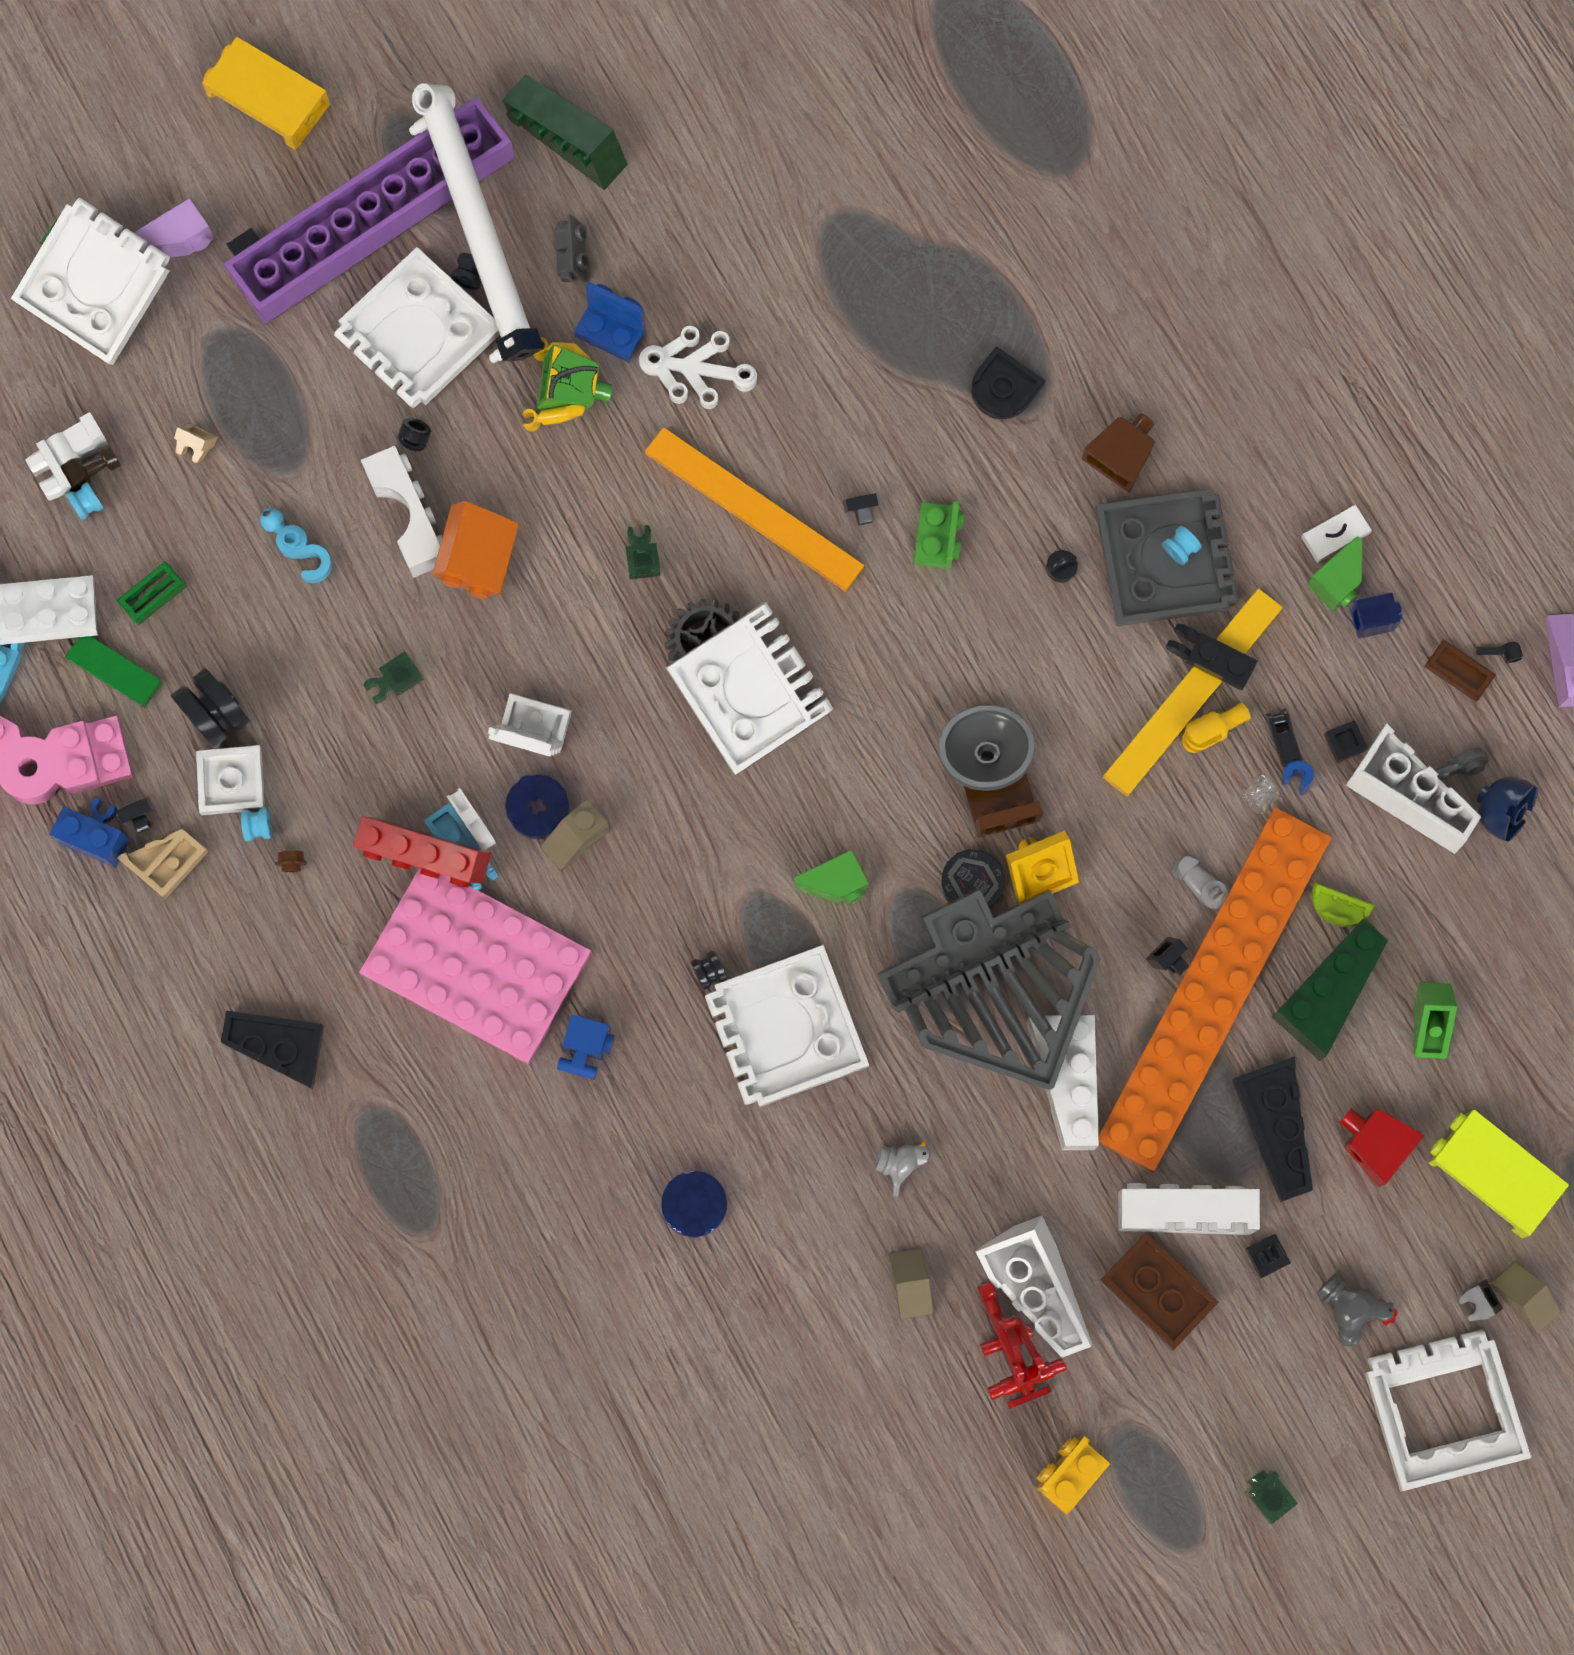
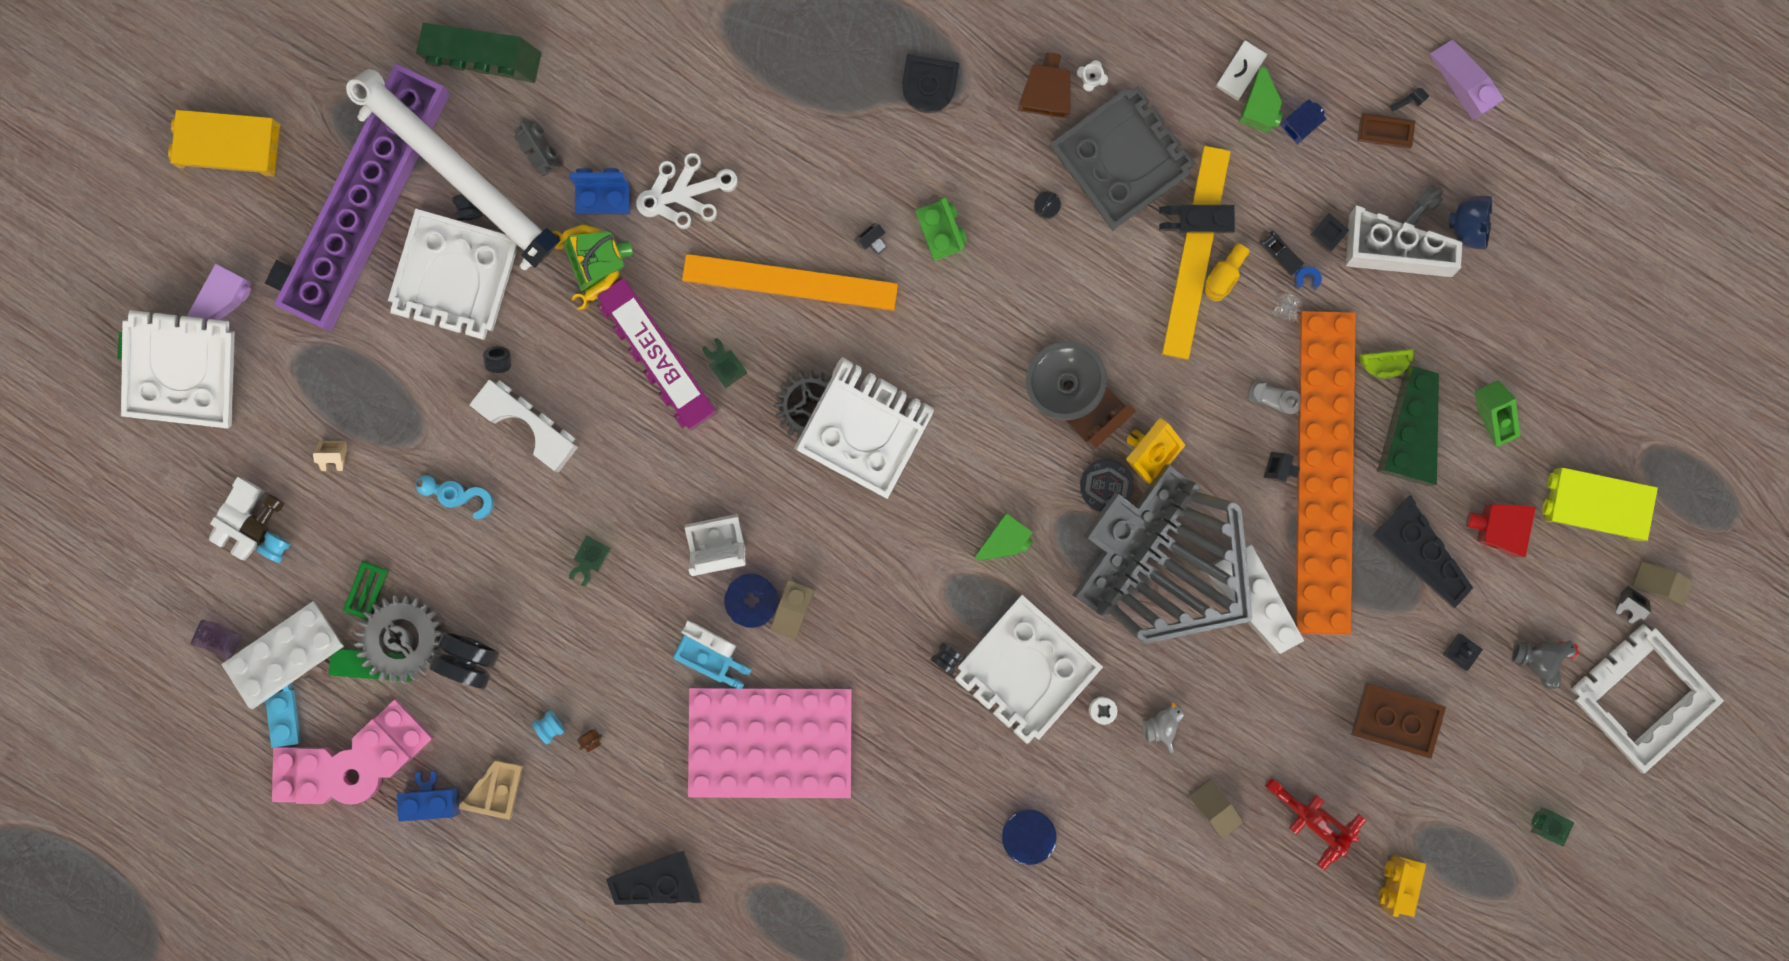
camera: 30 degrees left, 10 degrees up
black tile [117,796,154,834] -> none
white plate [196,745,265,815] -> none
brick [353,816,491,888] -> none
orange brick [432,501,519,599] -> none
blue brick [557,1014,615,1080] -> none
white wedge [976,1216,1092,1357] -> none
white wedge [1118,1183,1260,1235] -> none
medium azure wheel [1162,526,1202,566] -> none
none -> light grey gear [354,595,443,684]
none -> brick [597,278,717,431]
none -> white plate [1077,60,1108,91]
none -> white wheel [1088,696,1118,725]

